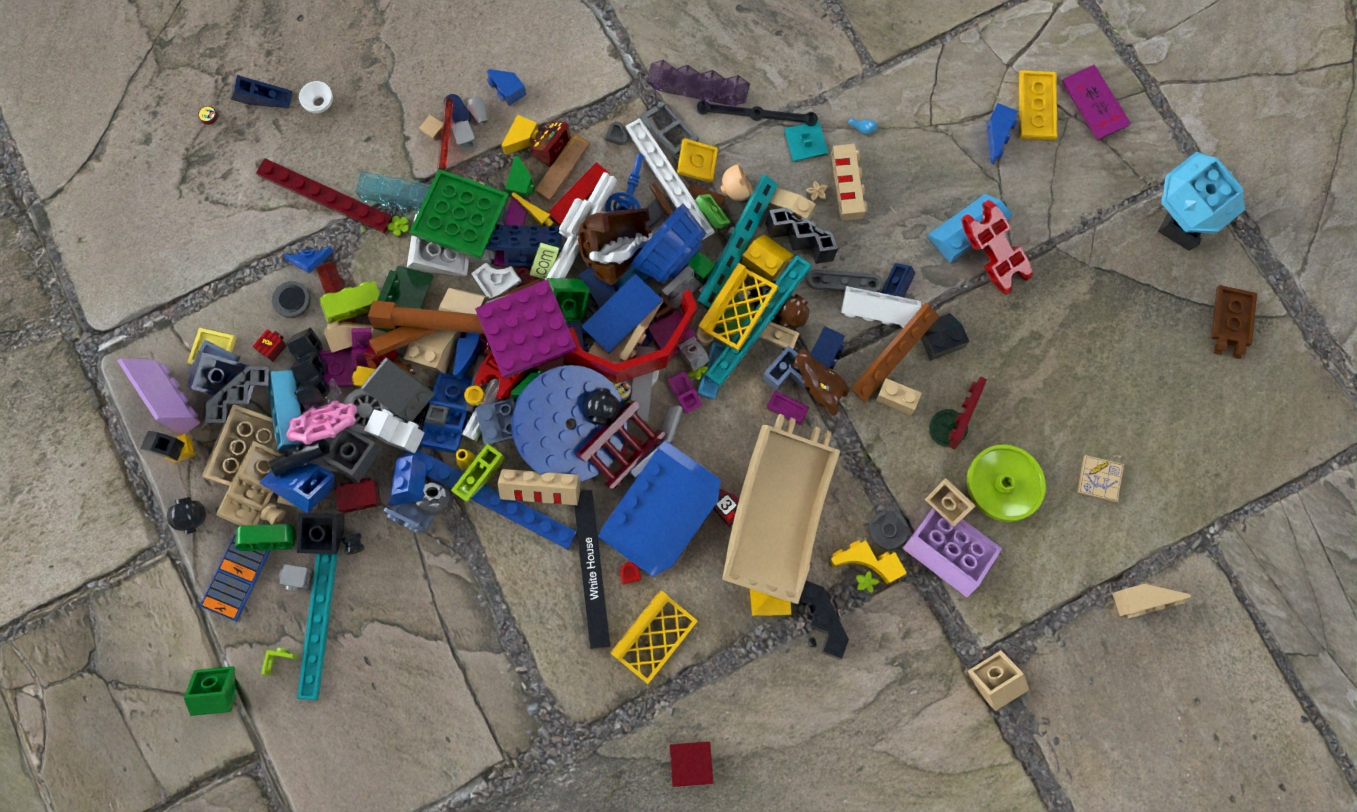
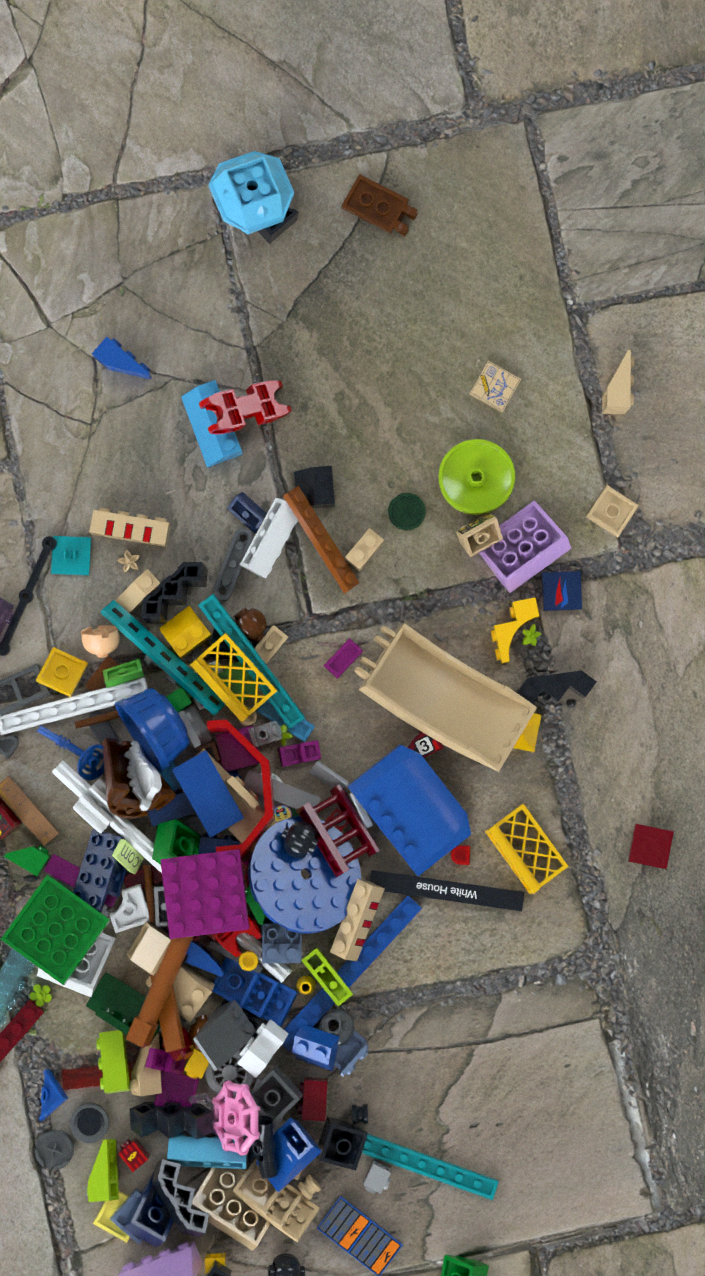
camera: 80 degrees left, 10 degrees up
green beam [235,524,295,551] -> none
lime bracket [261,648,299,675] -> none
dark grey tile [425,404,450,427] -> none
yellow piece [512,192,554,226] -> none
red tile [548,162,610,226] -> none
sand blue brick [762,346,806,391] -> none
reddish brown animal [793,349,849,416] -> none
dark blue brick [811,326,846,370] -> none
dark azure animal [848,118,878,135] -> none
dark grey tile [869,511,909,550] -> none
dark red plate [948,376,987,450] -> none
tan slope [968,651,1029,711] -> none
yellow tile [1019,70,1057,141] -> none
magenta tile [1062,64,1131,141] -> none
none -> dark grey tile [34,1129,74,1170]
none -> lime slope [87,1139,119,1202]
none -> dark blue tile [542,571,582,611]
none -> tan tile [586,485,639,538]

